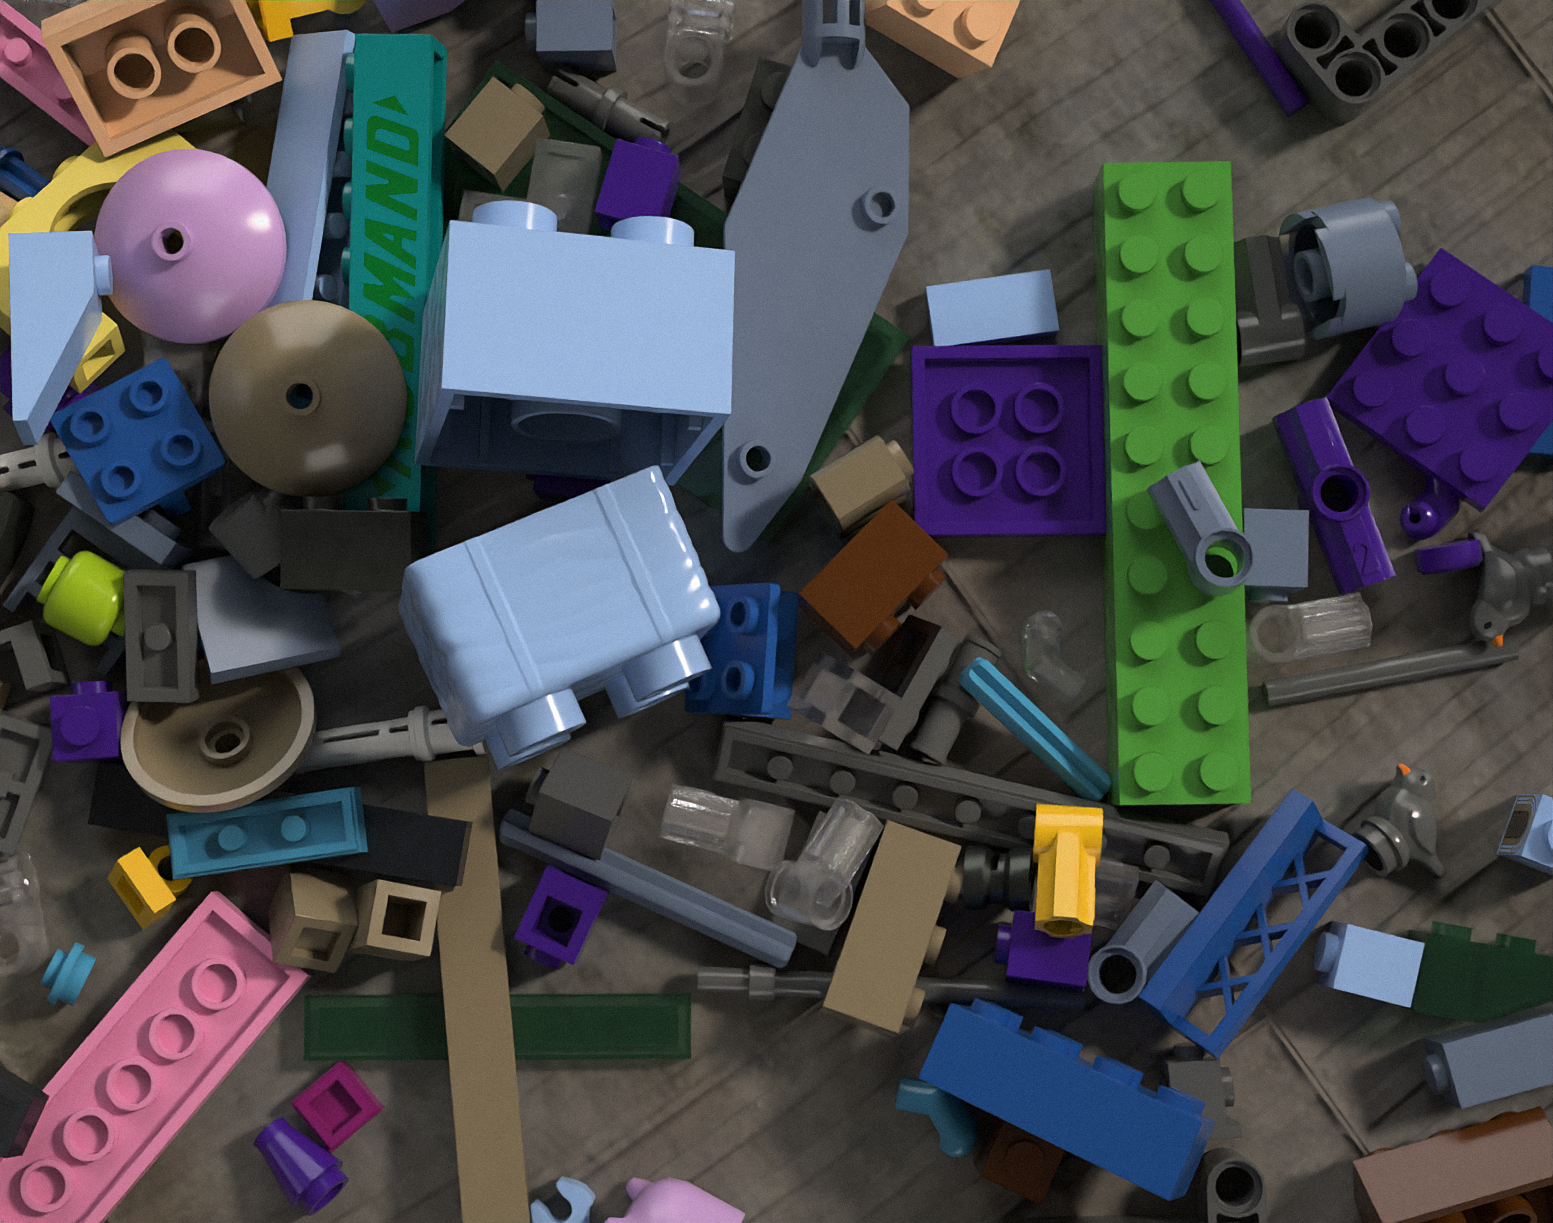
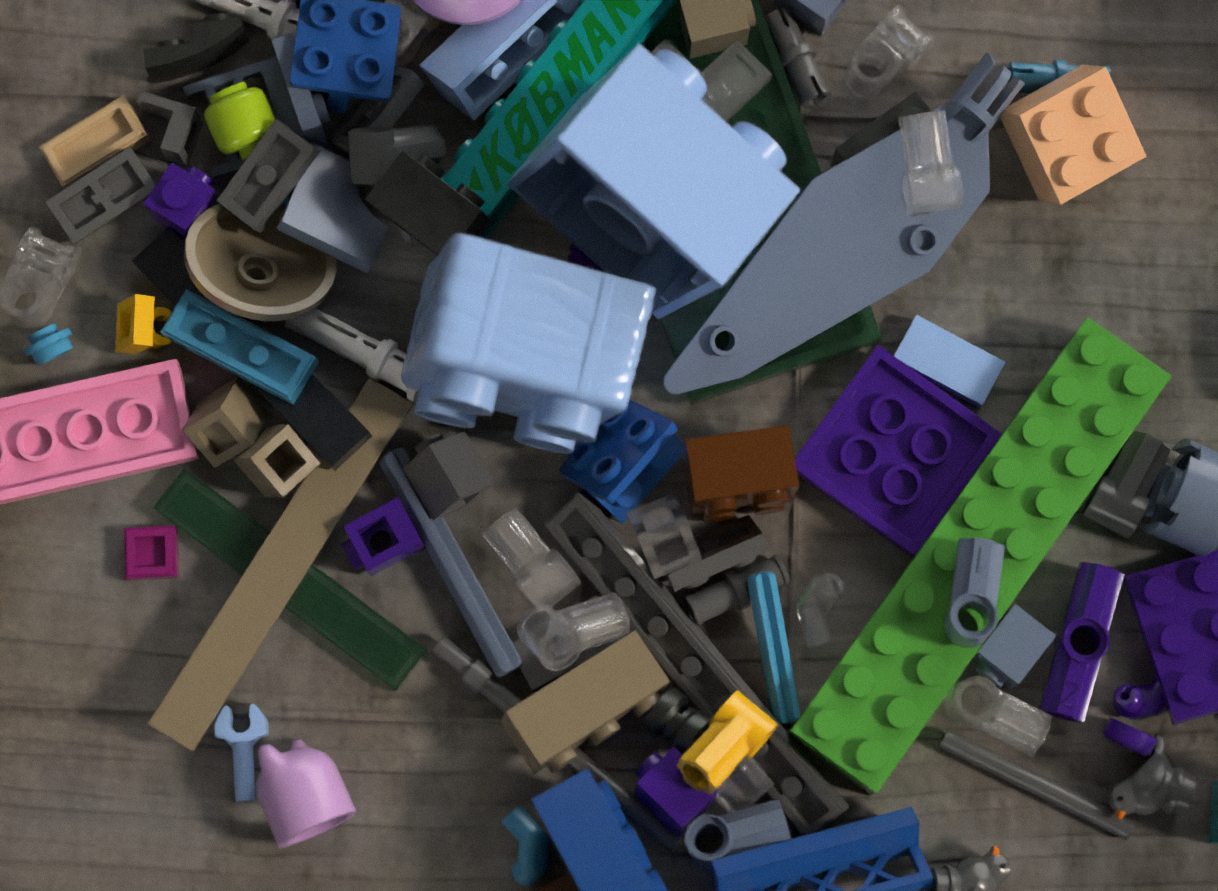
camera: 30 degrees right, 5 degrees down
dark tan dish [209,300,408,497] -> none
dark purple cone [253,1117,349,1216] -> none
dark purple brick [594,137,682,231] -> none
dark tan brick [809,435,914,540] -> none
none -> clear piece [899,110,964,217]

